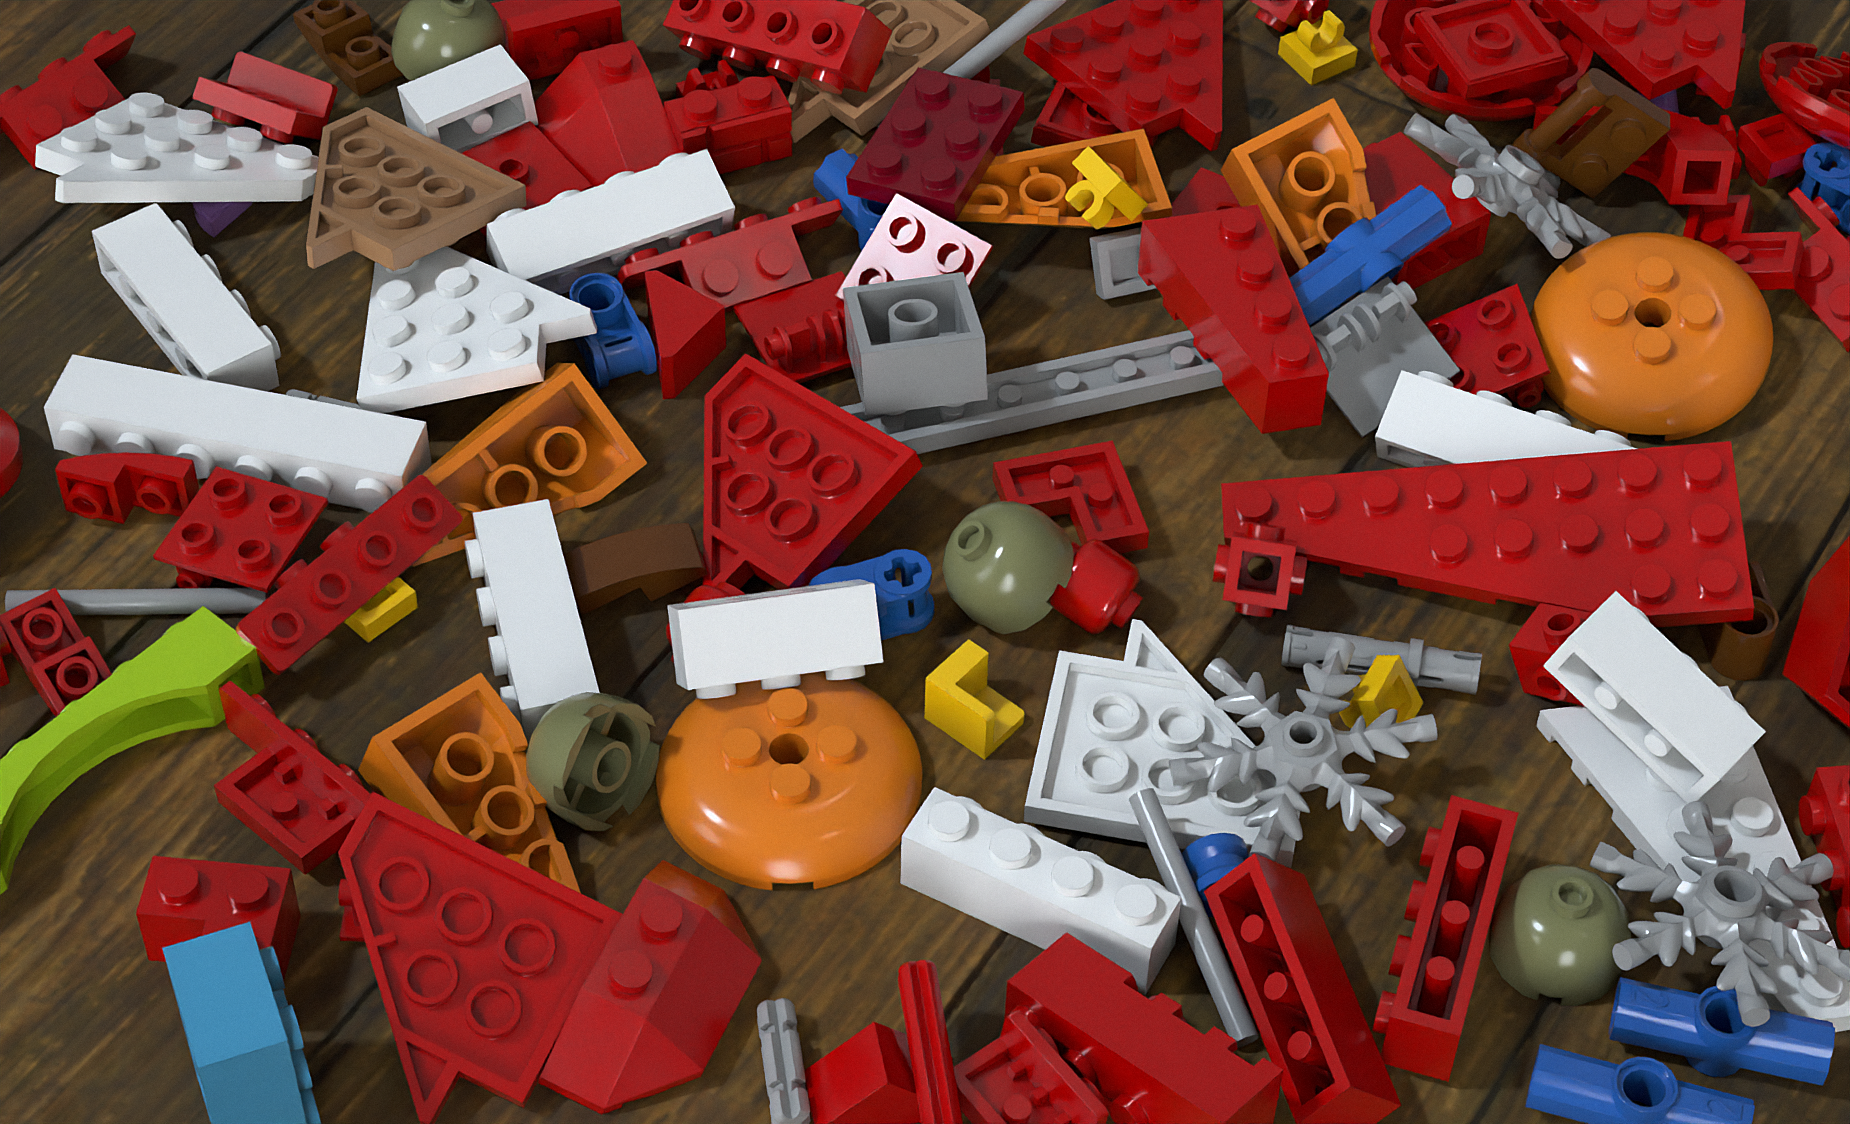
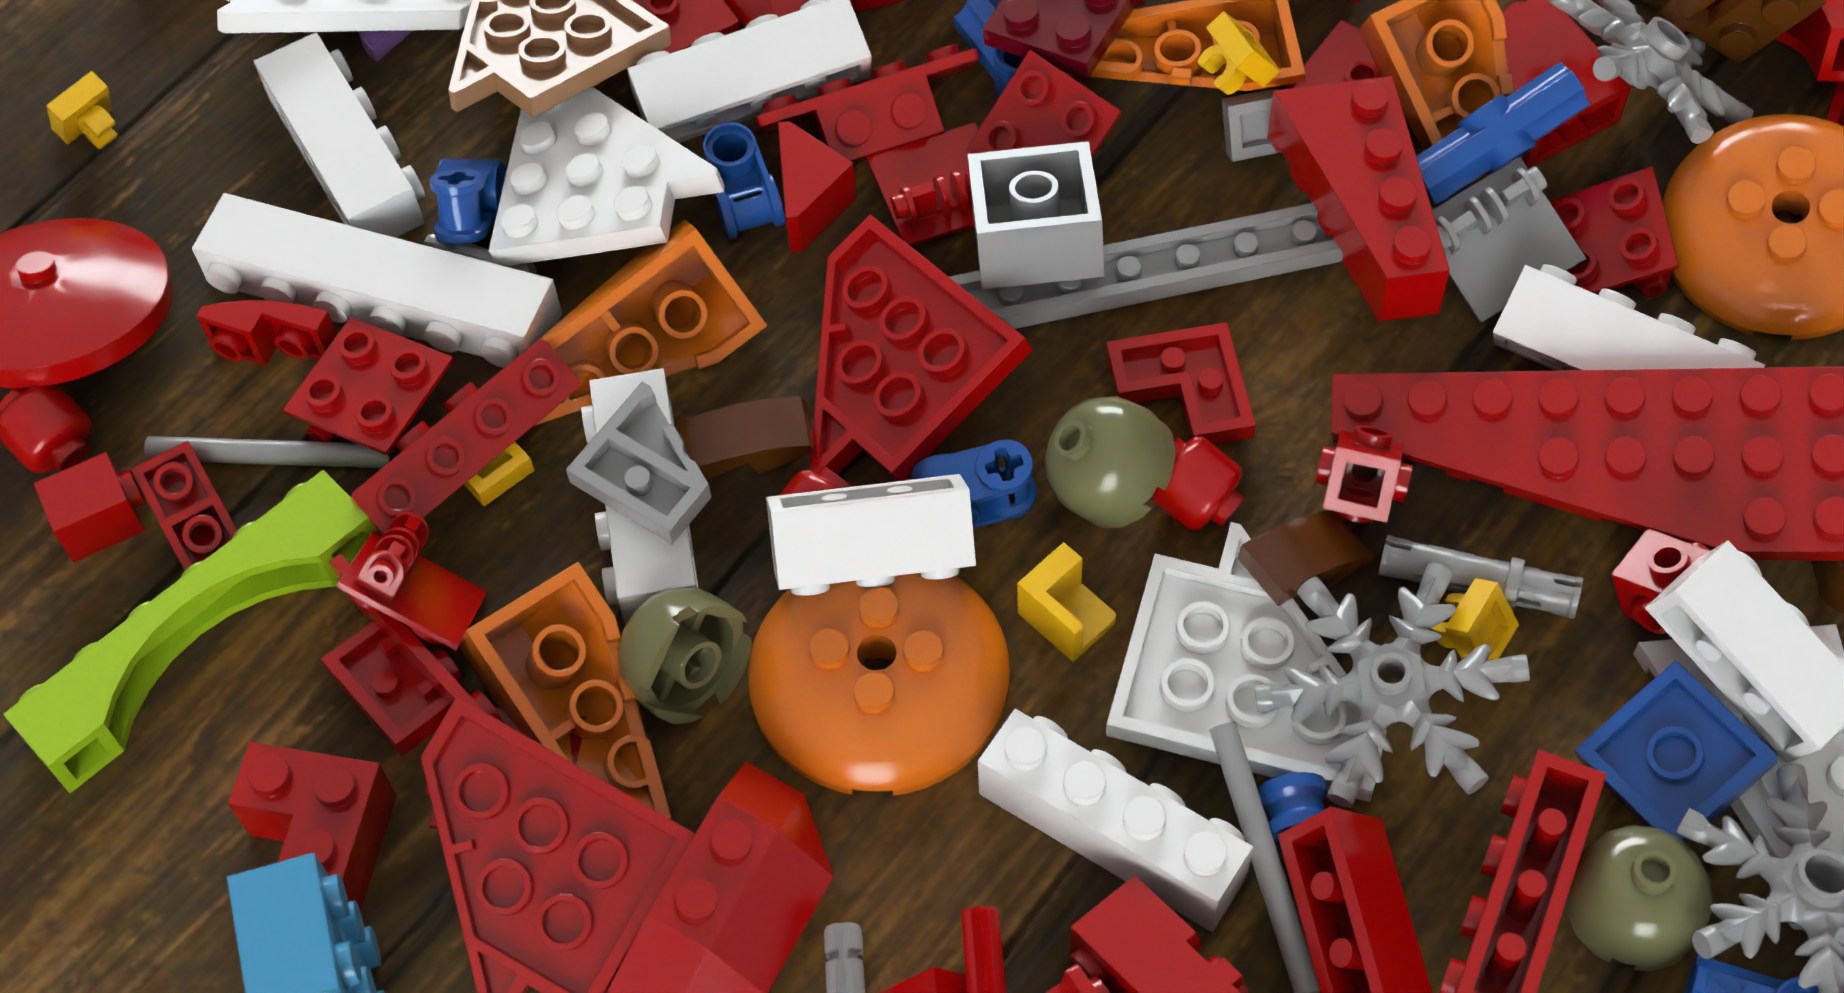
camera: 10 degrees right, 10 degrees up
none -> red hinge [336,512,488,651]
none -> blue piece [429,158,506,244]
none -> light grey wing [566,381,711,544]
none -> reddish brown slope [1237,510,1374,606]
none -> blue plate [1575,660,1778,844]

